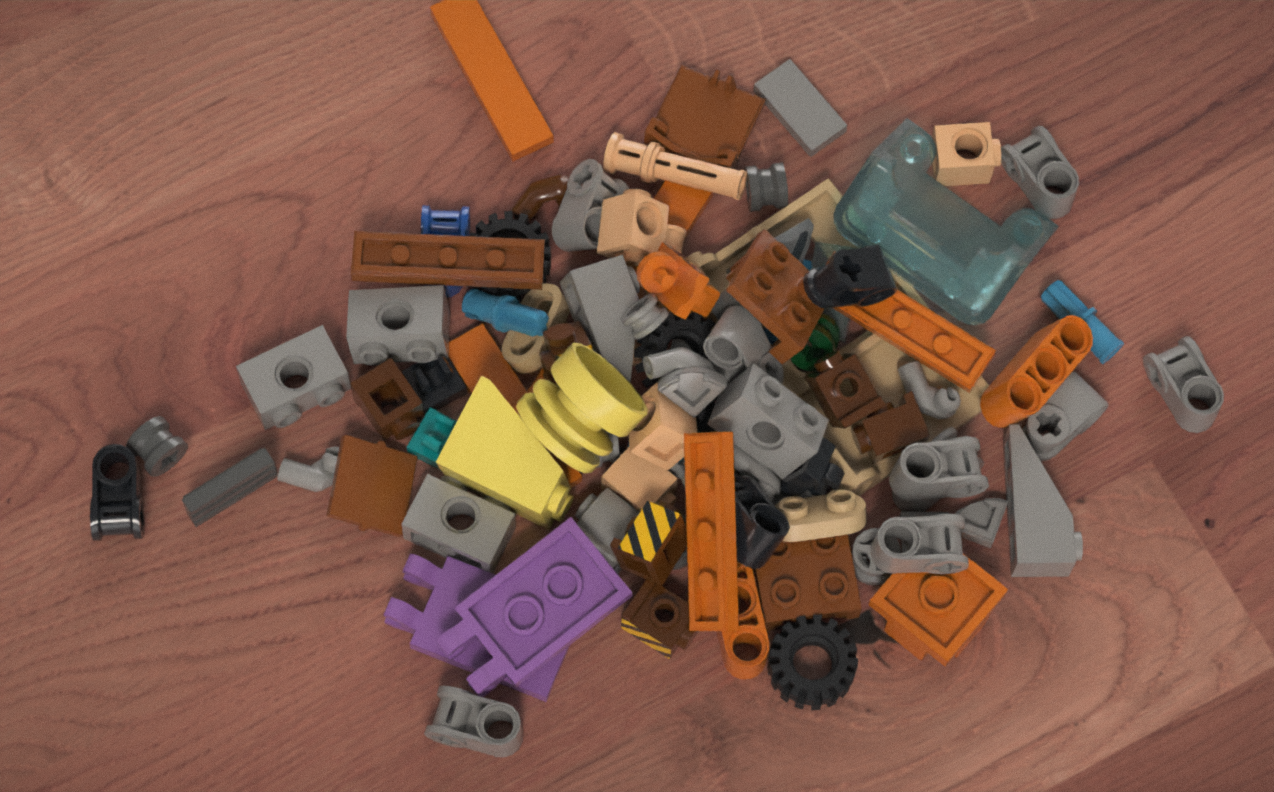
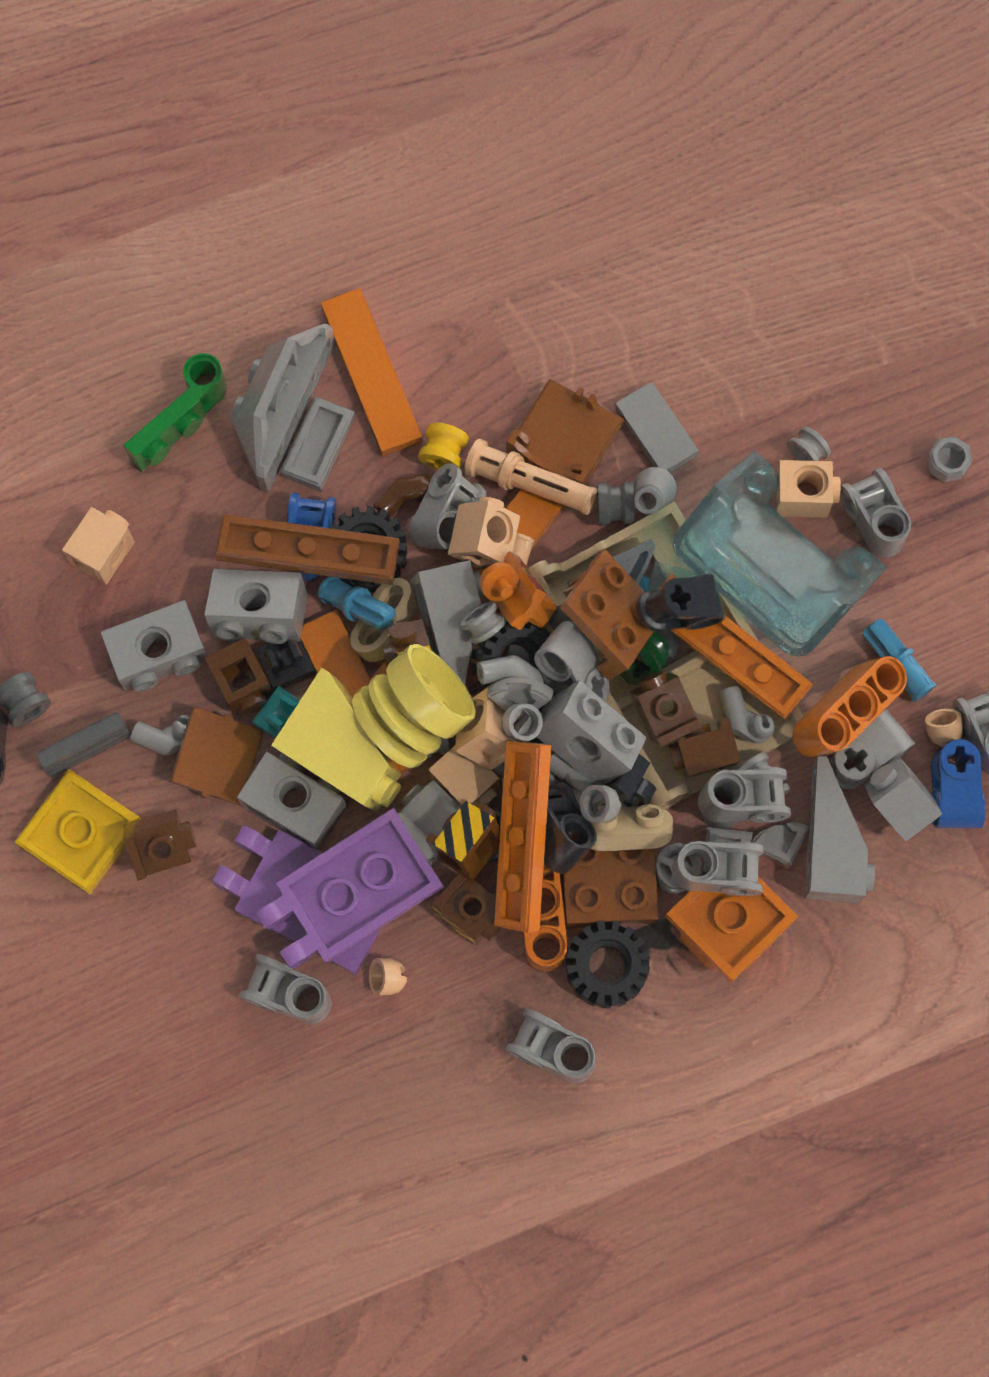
camera: 10 degrees right, 5 degrees up
none -> yellow tile [15,769,142,895]
none -> light nougat brick [62,507,135,585]
none -> green plate [123,353,227,472]
none -> reddish brown brick [124,809,197,881]
none -> light grey wedge [231,324,335,494]
none -> light grey tile [280,397,355,492]
none -> light nougat hinge [369,958,407,995]
none -> yellow wheel [418,422,469,470]
none -> light grey hinge [502,704,543,741]
none -> light grey piece [504,1008,596,1083]
none -> light grey hinge [579,785,621,822]
none -> light grey cone [634,467,677,514]
none -> light grey bush [787,426,831,461]
none -> light grey brick [864,758,942,842]
none -> light nougat hinge [925,709,963,747]
none -> light grey tile [927,436,973,482]
none -> blue piece [931,739,985,828]

